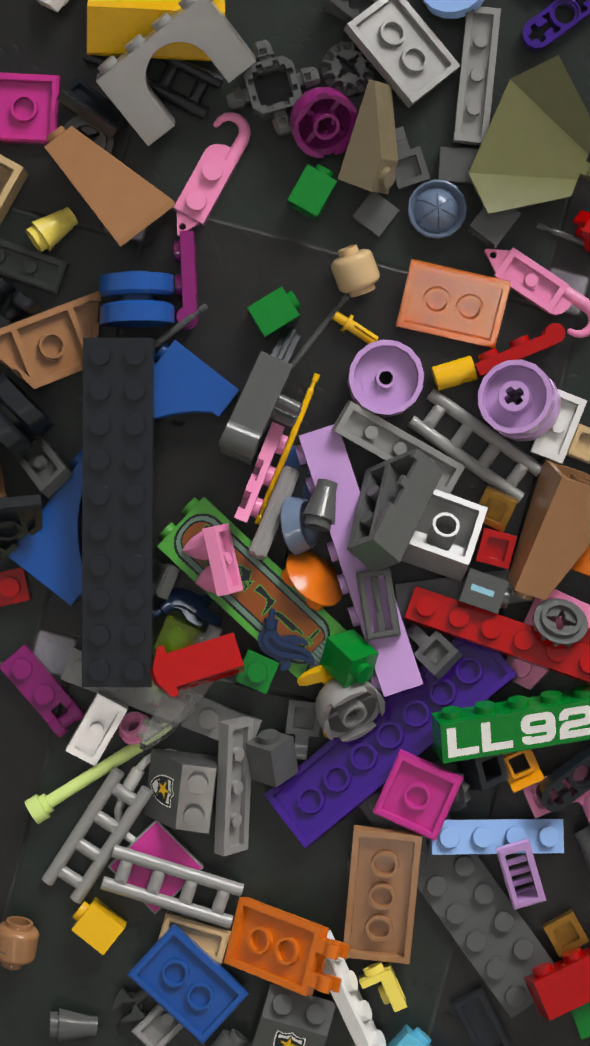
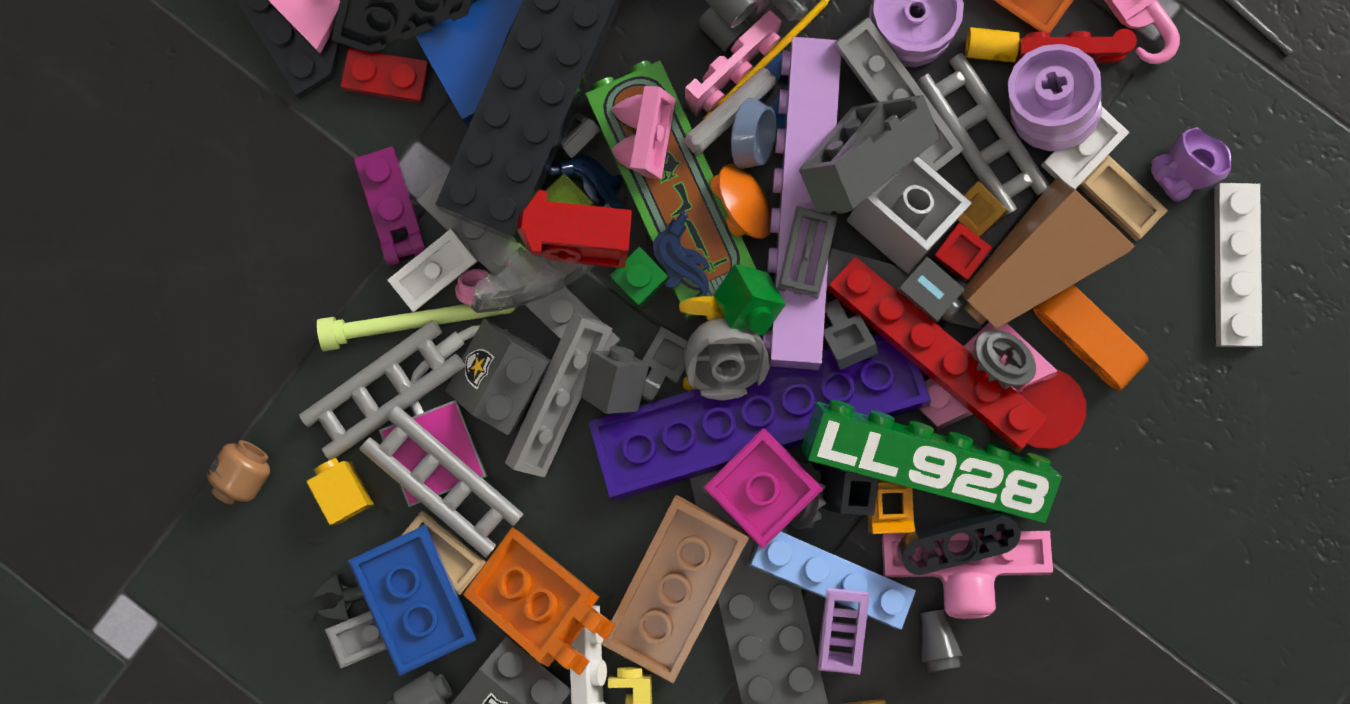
camera: 25 degrees right, 5 degrees down
dark grey cone [48,1008,98,1043] -> none
dark grey cone [302,479,338,532] -> none

